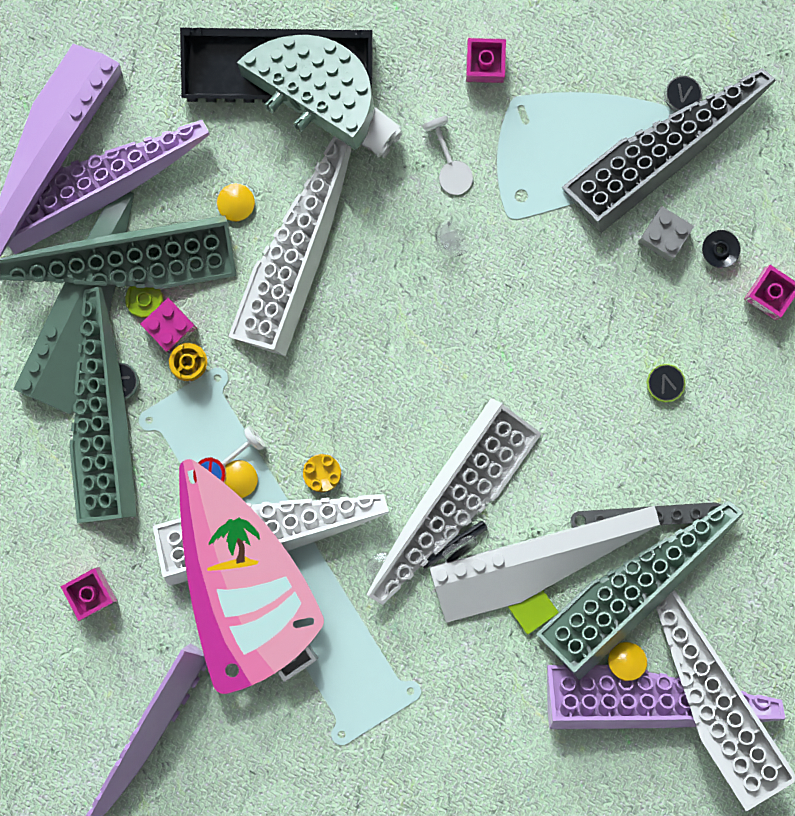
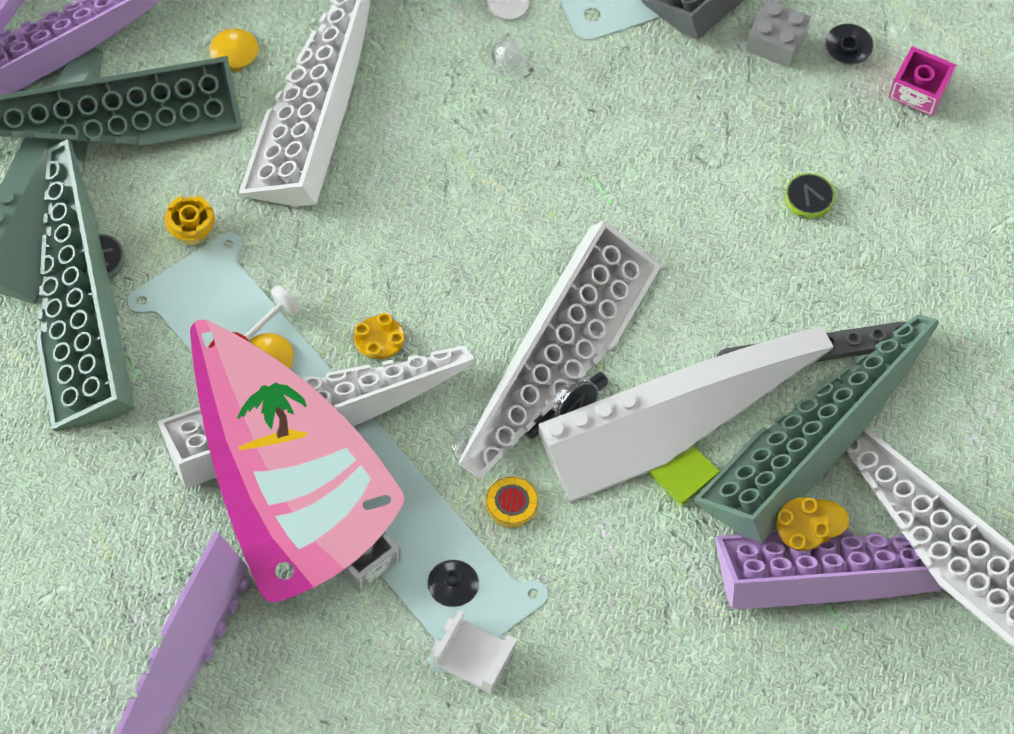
camera: 15 degrees left, 25 degrees down
dark pink brick [60,567,117,621] -> none
lime tile [125,286,164,319] -> none
dark pink brick [140,298,197,354] -> none
none -> black dish [427,560,479,607]
none -> white panel [431,610,517,694]
none -> tile [486,476,538,528]
none -> yellow dish [776,498,830,551]

